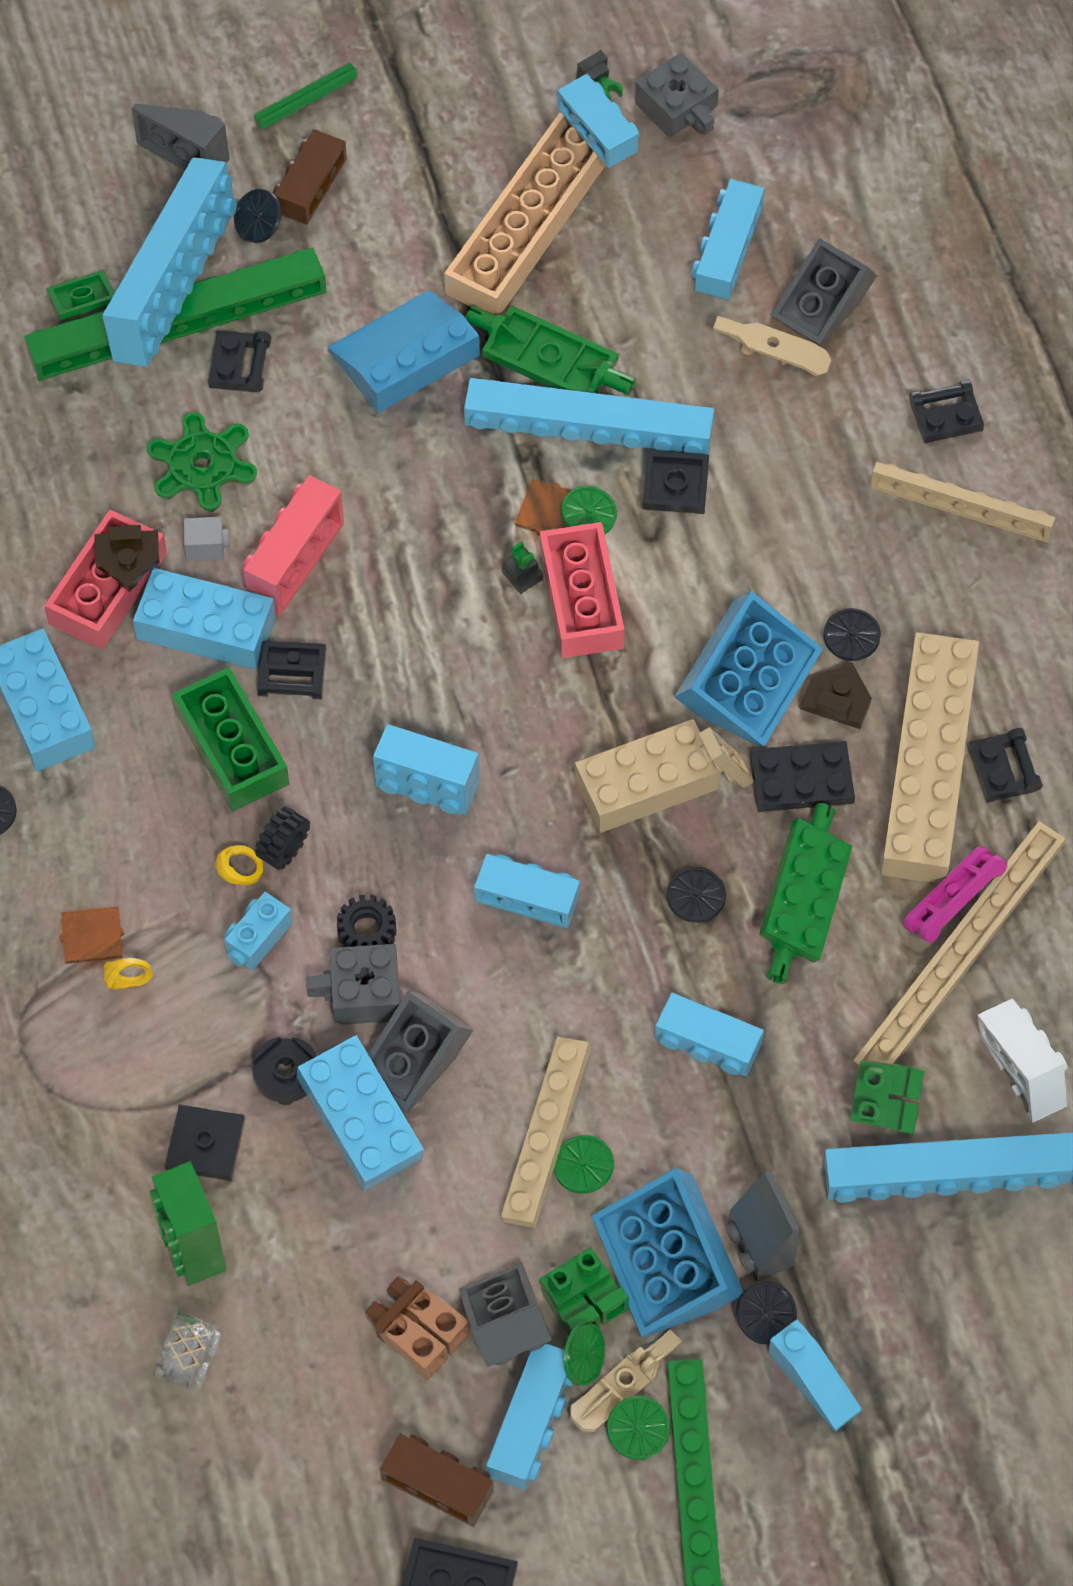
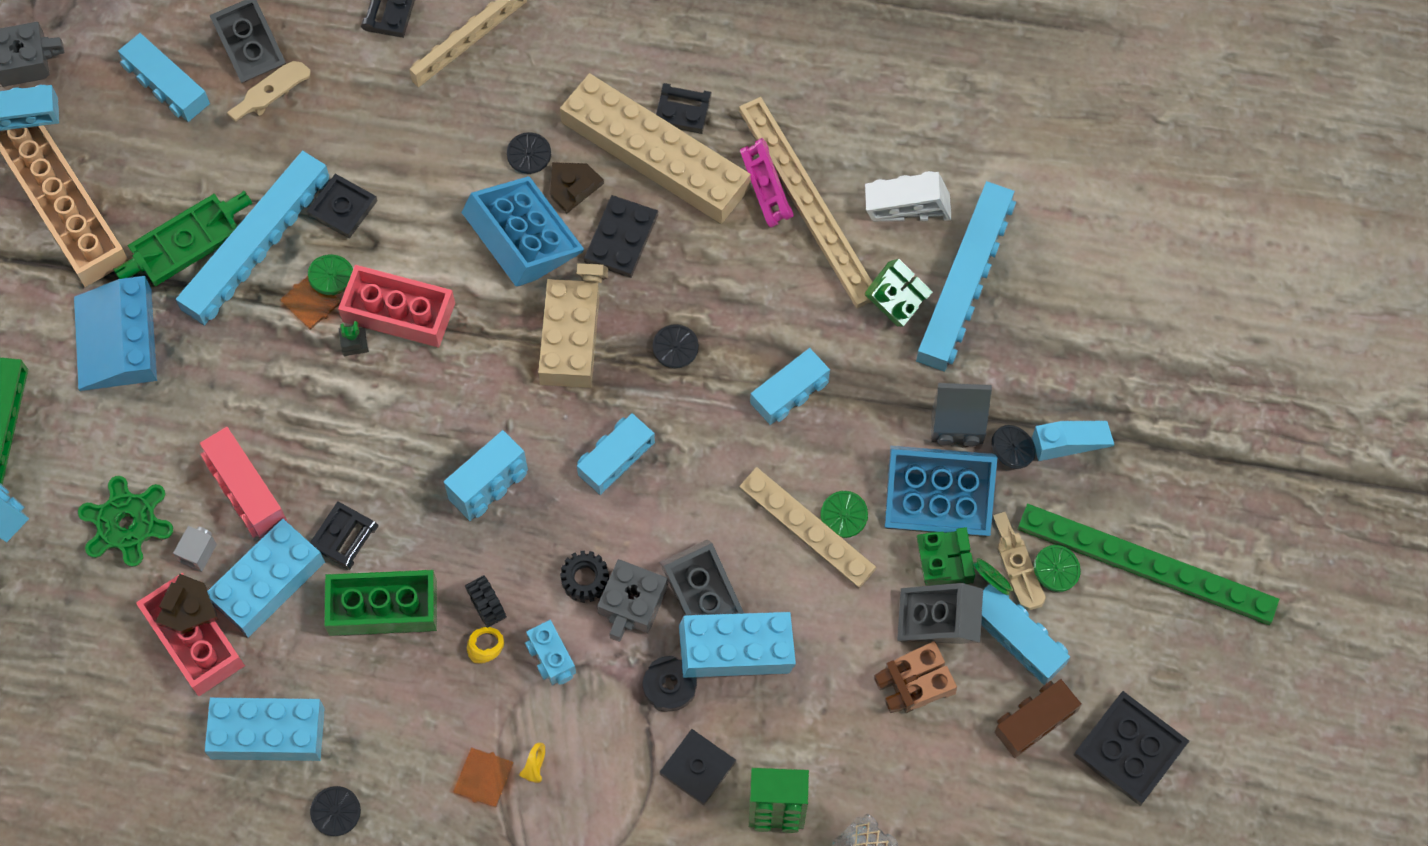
camera: 65 degrees left, 5 degrees up
black plate [208,331,272,392] -> none
green plate [759,803,852,984] -> none

